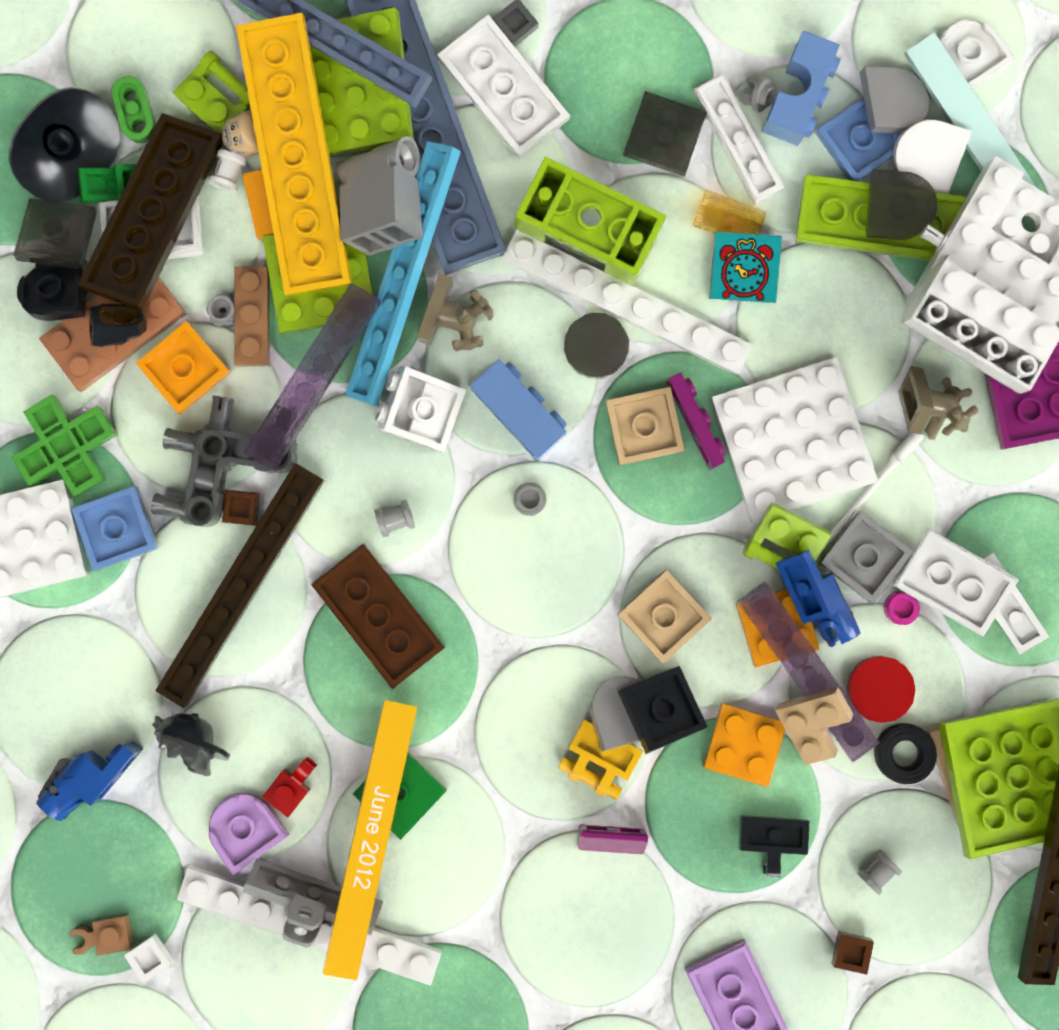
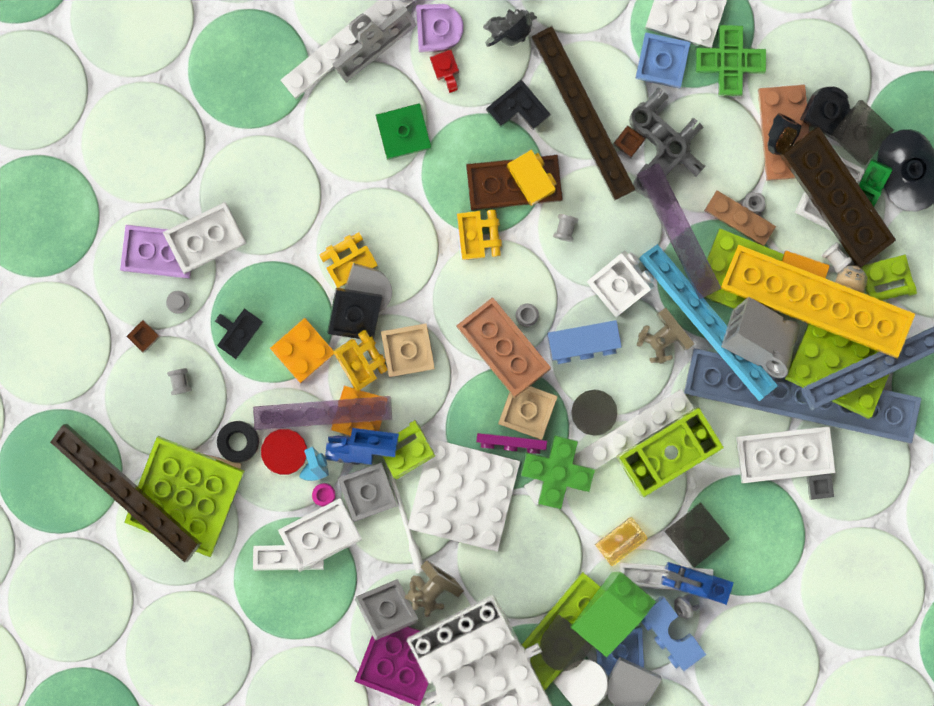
camera: 120 degrees right, 0 degrees up
bright green plate [111,76,156,143] -> none
light orange plate [135,321,231,415] -> none
yellow tile [322,700,417,981] -> none
slope [578,824,648,854] -> none
teal tile [709,232,782,303] -> none
tan plate [775,686,853,765] -> none
none -> white tile [163,202,246,274]
none -> light grey plate [166,291,190,314]
none -> medium azure plate [299,447,329,481]
none -> yellow plate [333,330,388,391]
none -> light grey plate [355,579,418,640]
none -> nougat plate [456,297,551,398]
none -> yellow plate [457,210,502,260]
none -> black plate [486,80,551,130]
none -> yellow brick [507,149,557,206]
none -> bright green plate [521,435,595,509]
none -> bright green slope [571,572,656,657]
none -> blue plate [661,562,734,605]

